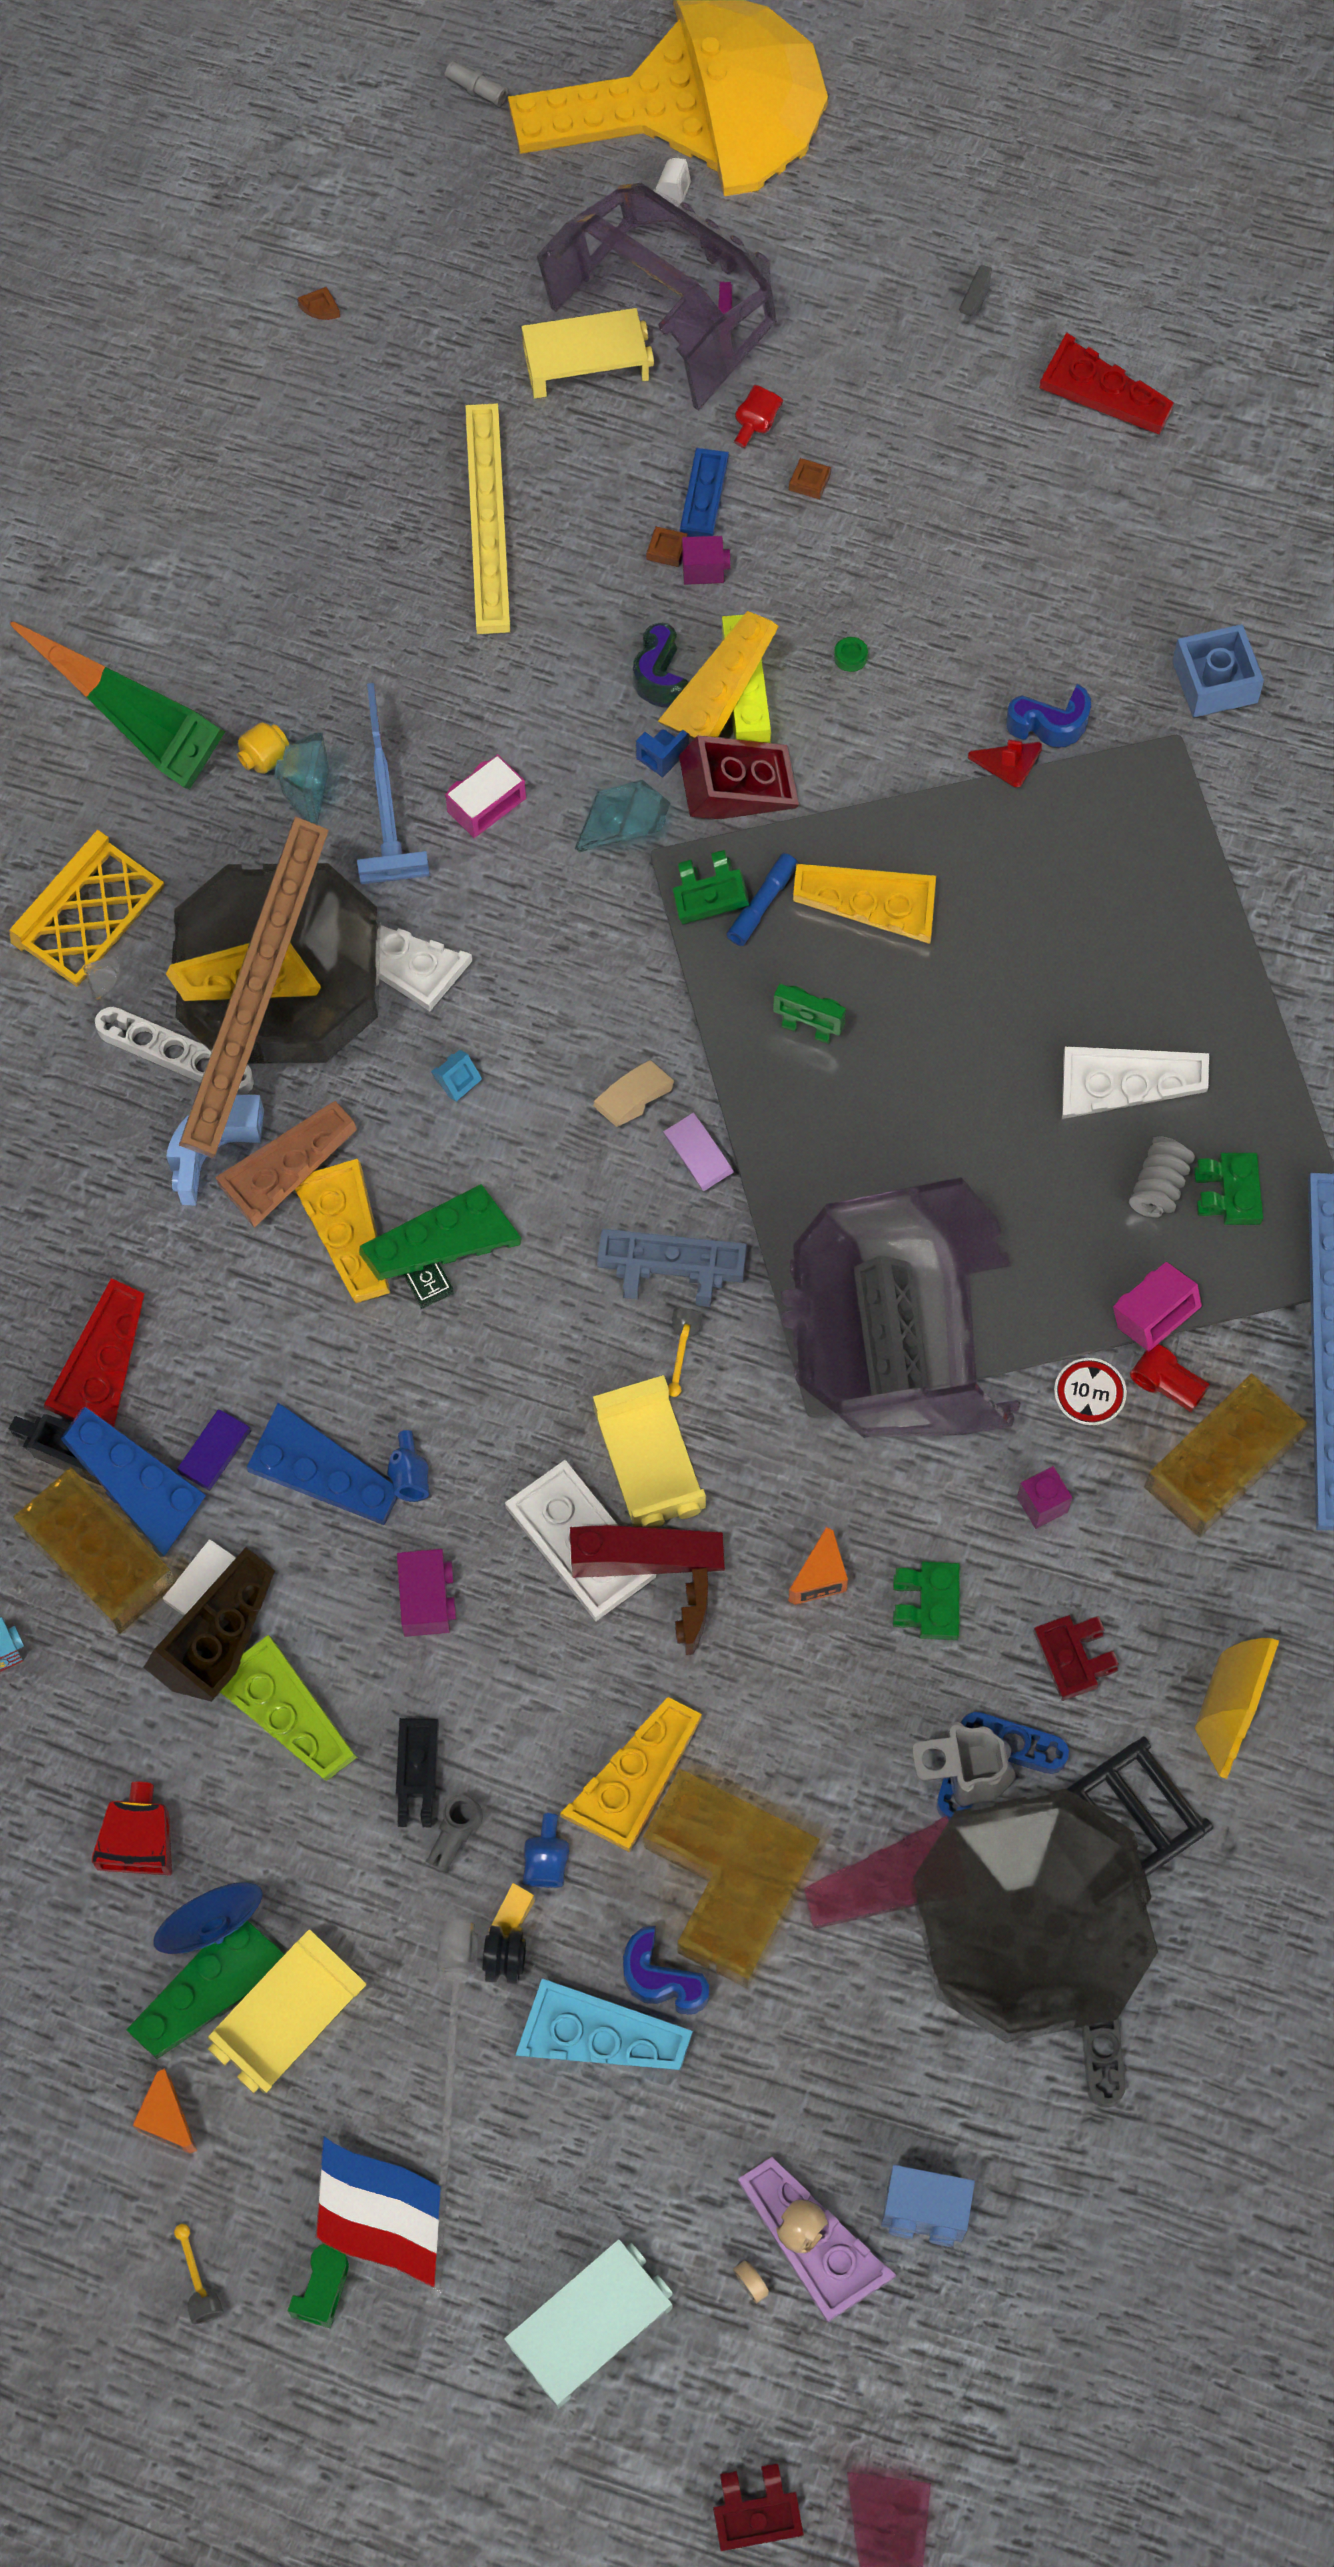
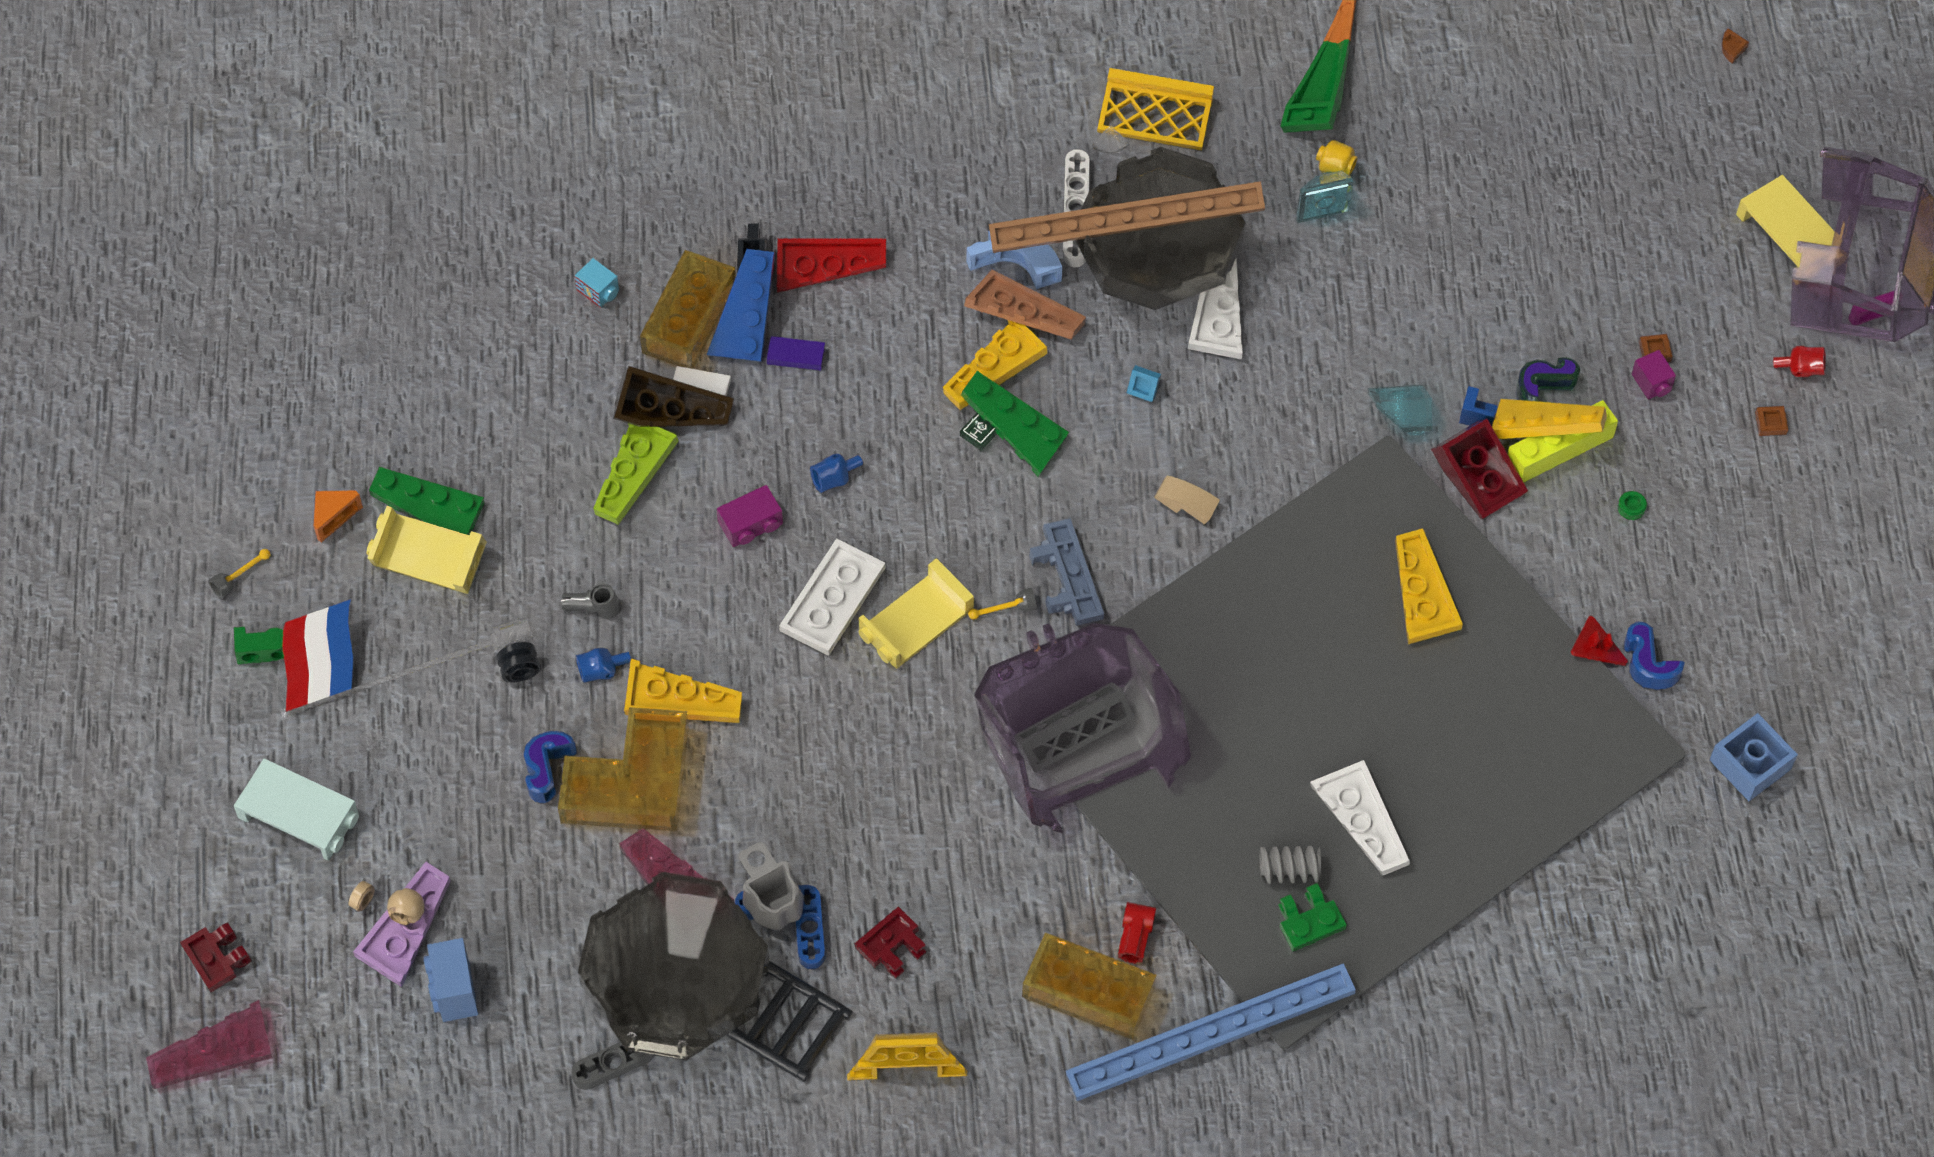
camera: 65 degrees right, 5 degrees down
red torso [91,1781,172,1876] -> none
blue hat [153,1882,263,1954] -> none
yellow wing [166,943,321,1001] -> none
blue wing [247,1403,397,1525] -> none
medium blue piece [357,683,430,884] -> none
black hinge [396,1718,439,1828] -> none
brick [445,754,526,838] -> none
light yellow plate [465,403,511,634] -> none
yellow piece [488,1883,535,1935] -> none
medium azure wing [515,1979,693,2070] -> none
dark red slope [570,1525,725,1578] -> none
lavender slope [663,1112,734,1191] -> none
green plate [673,850,749,924] -> none
reddish brown slope [675,1568,708,1655] -> none
blue tile [680,448,729,537] -> none
blue piece [726,853,799,946] -> none
green plate [773,983,846,1044] -> none
orange slope [788,1527,848,1605] -> none
green plate [893,1561,960,1640] -> none
magenta brick [1017,1466,1073,1529] -> none
sticker [1054,1358,1127,1425] -> none
dark pink brick [1113,1262,1202,1352] -> none

